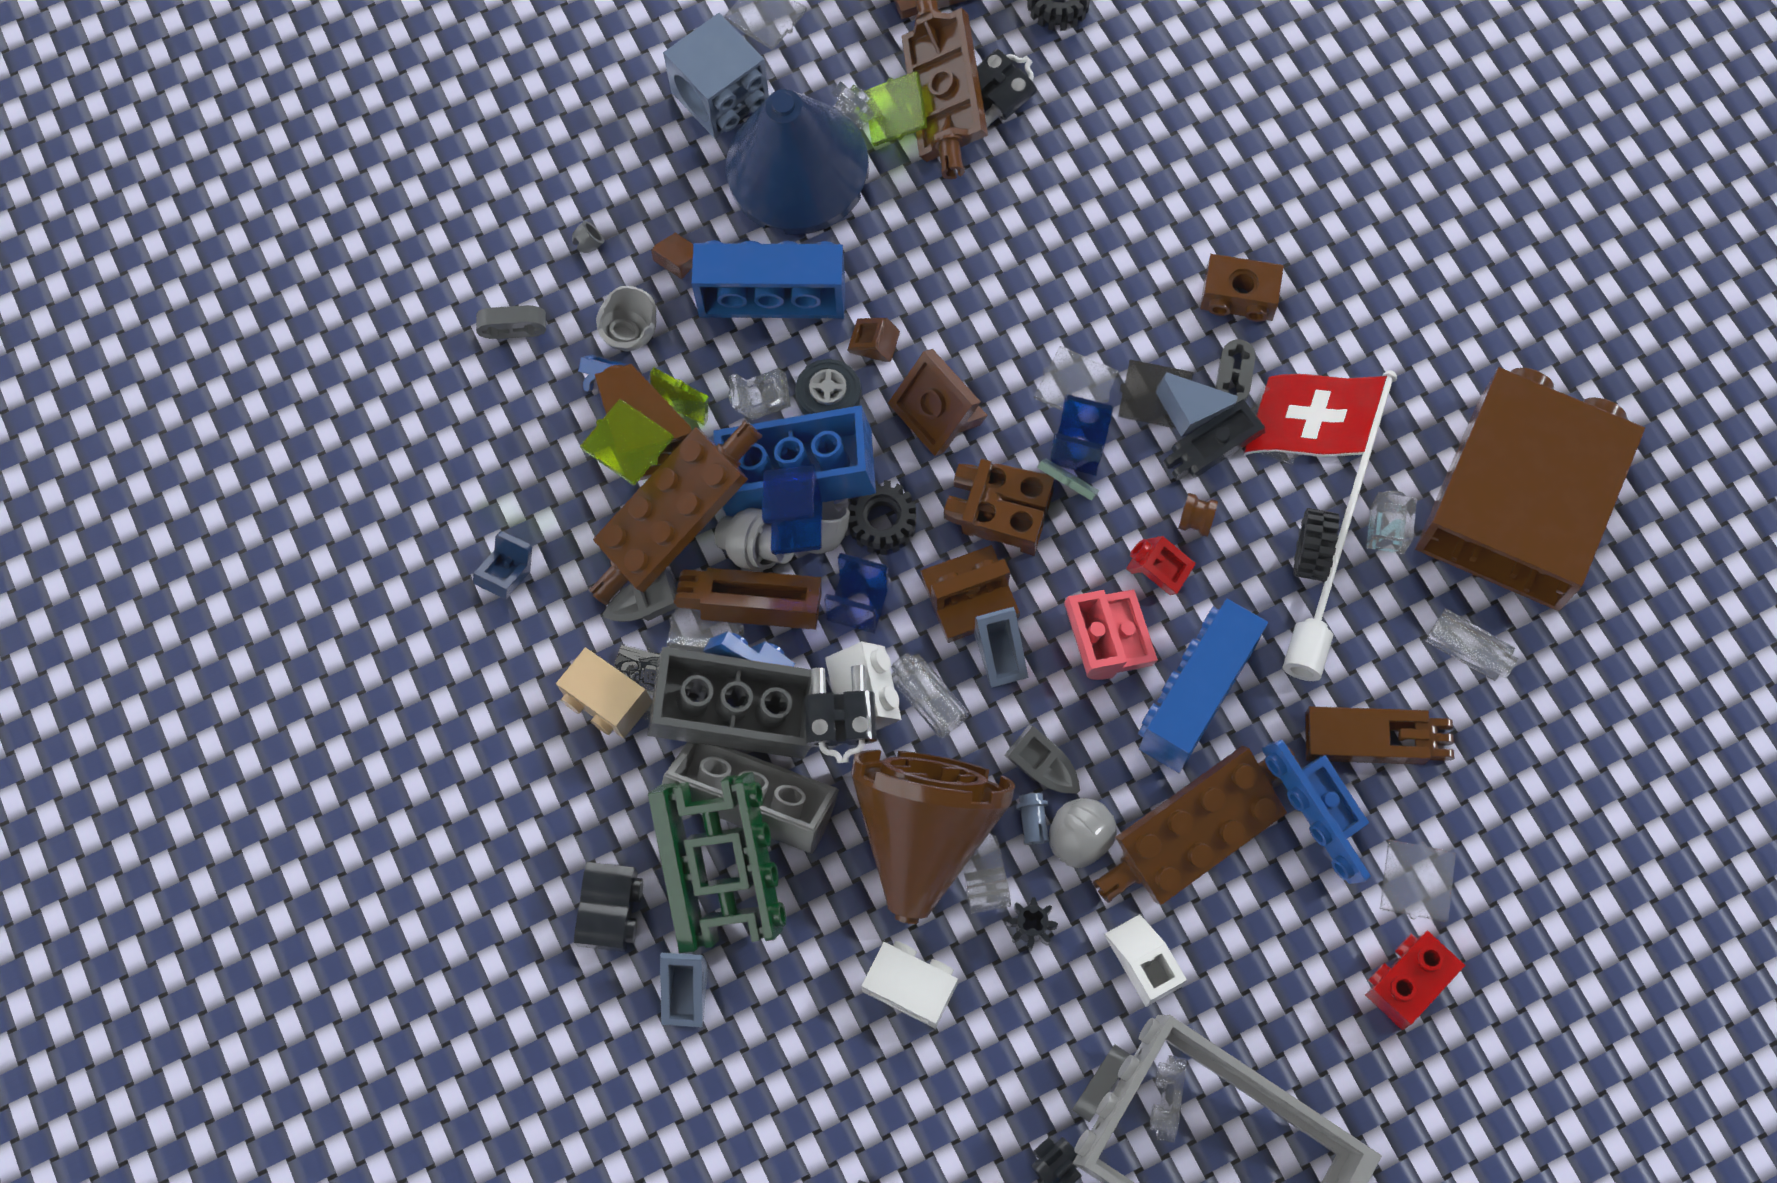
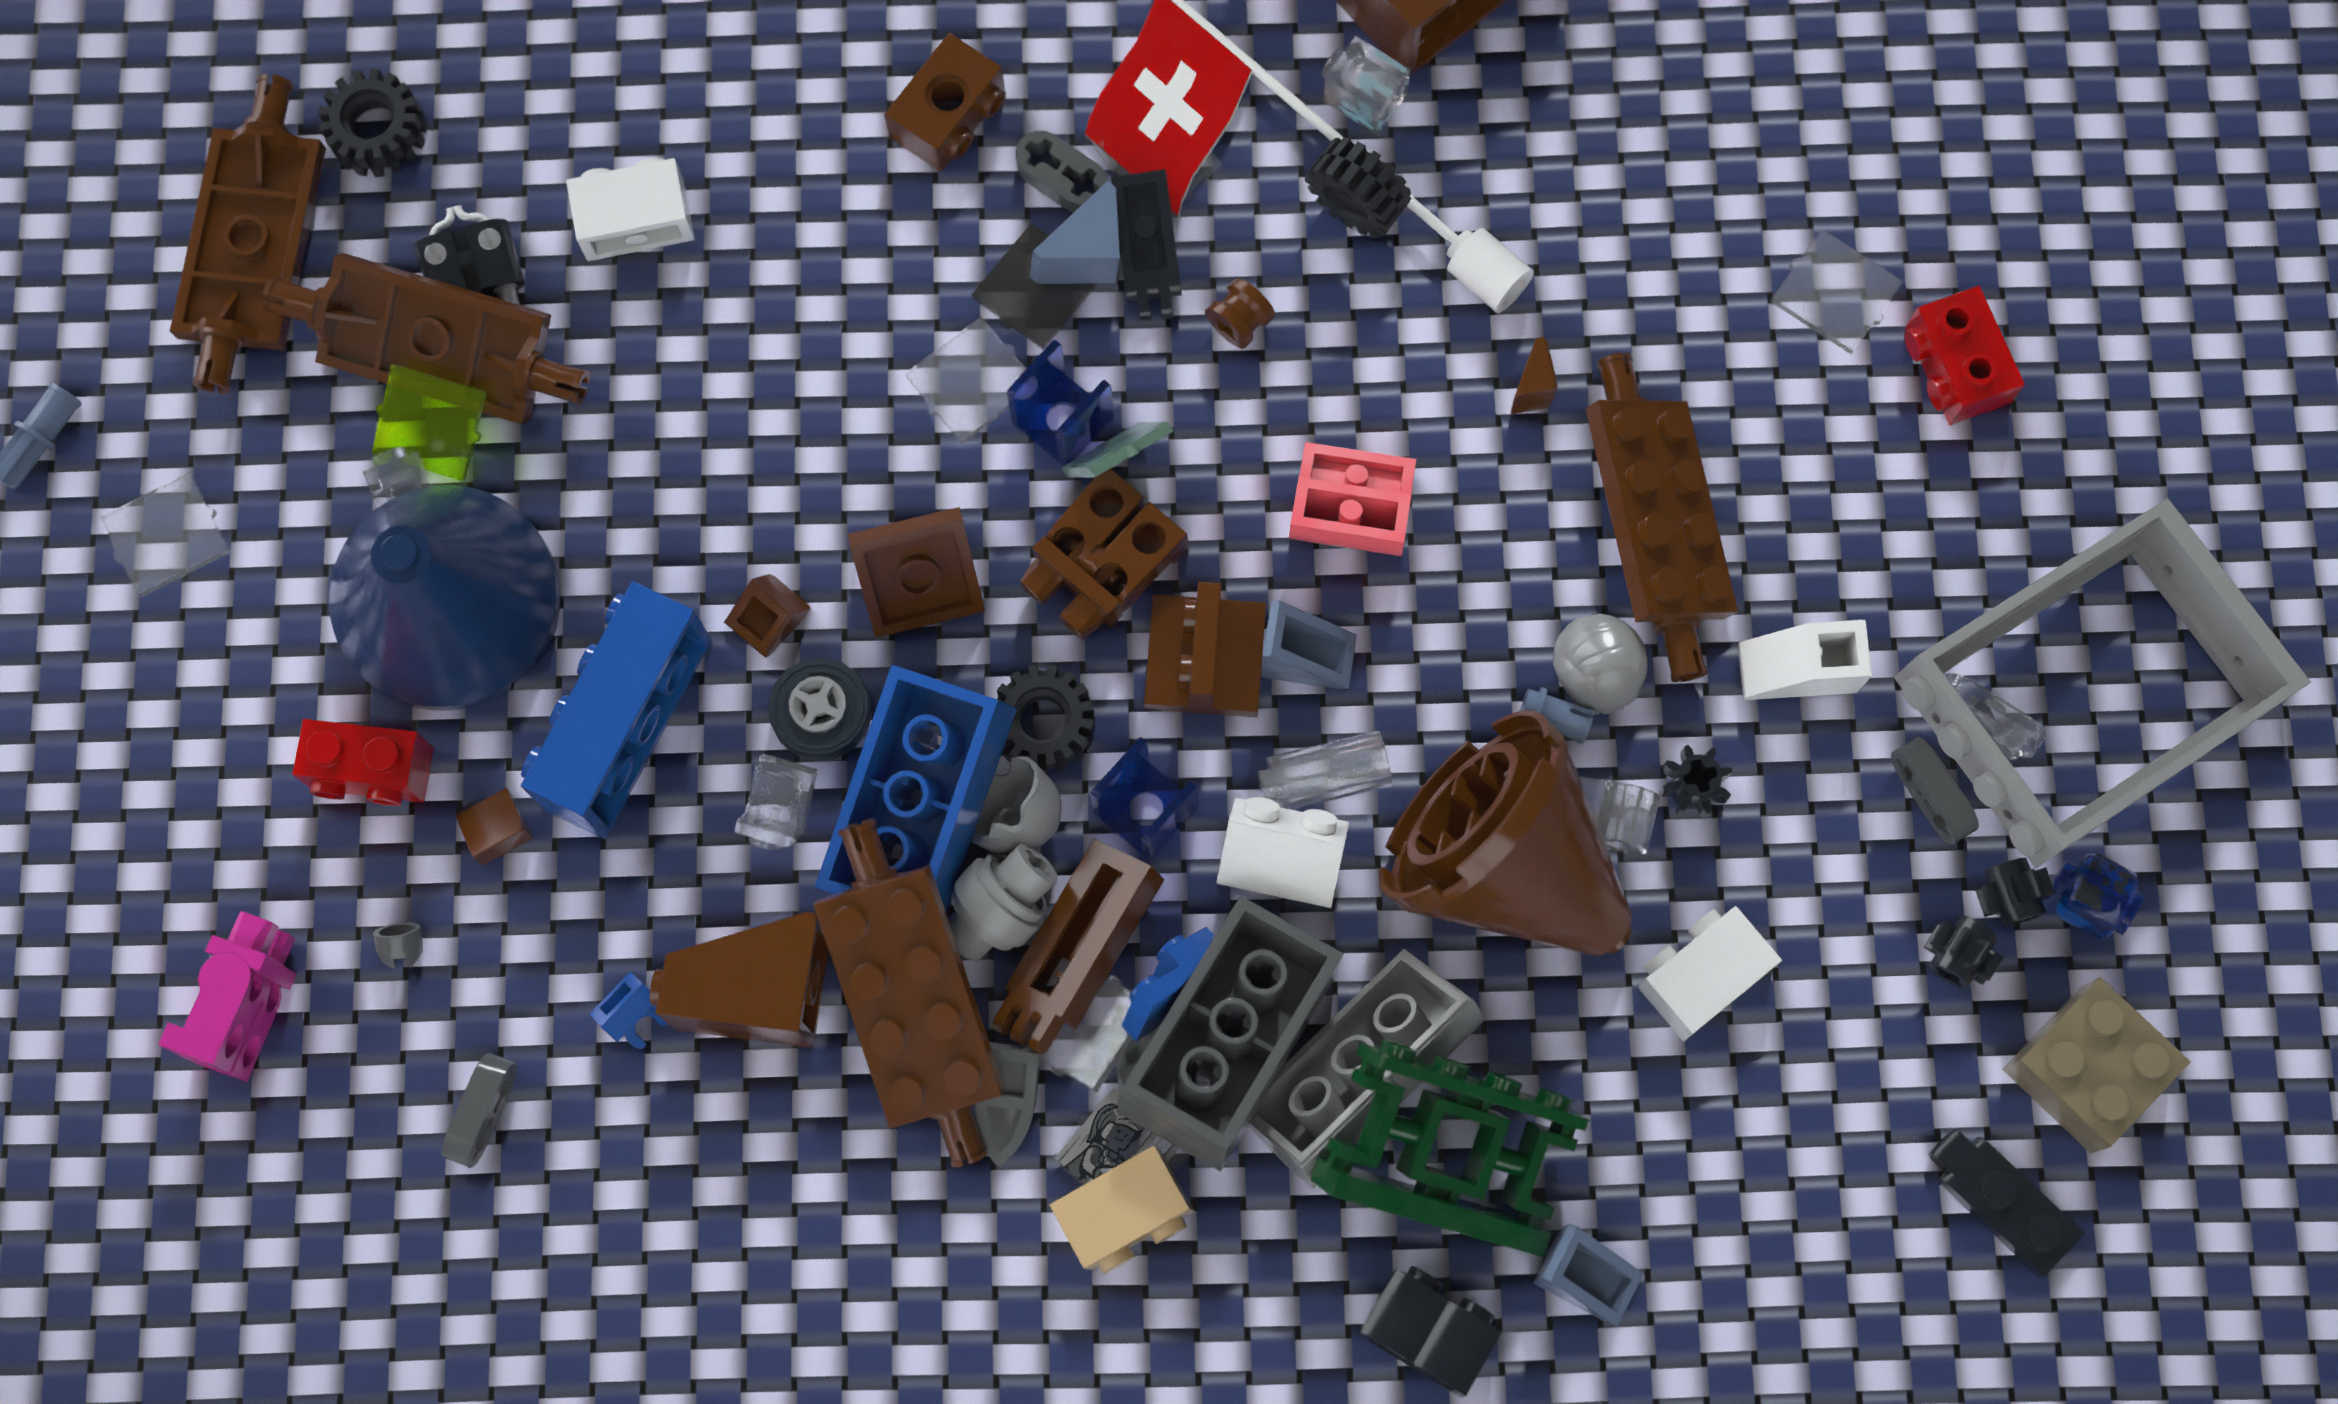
camera: 65 degrees left, 5 degrees up
dark blue bracket [473,531,532,599] -> none
clear neon green piece [580,399,674,485] -> none
light grey hair [596,286,656,351] -> none
clear neon green piece [650,367,709,426] -> none
sand blue brick [663,13,769,139] -> none
clear blue piece [762,465,823,555] -> none
black piece [804,665,877,763] -> none
dark grey plate [1004,725,1080,793] -> none
red bracket [1126,536,1196,595] -> none
blue brick [1138,598,1268,774] -> none
blue bracket [1262,739,1371,884] -> none
reddish brown hinge [1305,706,1455,765] -> none
clear brick [1425,608,1518,681] -> none
none -> dark pink hips [158,911,297,1082]
none -> red brick [292,719,434,806]
none -> white brick [566,157,695,261]
none -> reddish brown slope [1510,337,1558,414]
none -> black gear [1924,916,2003,989]

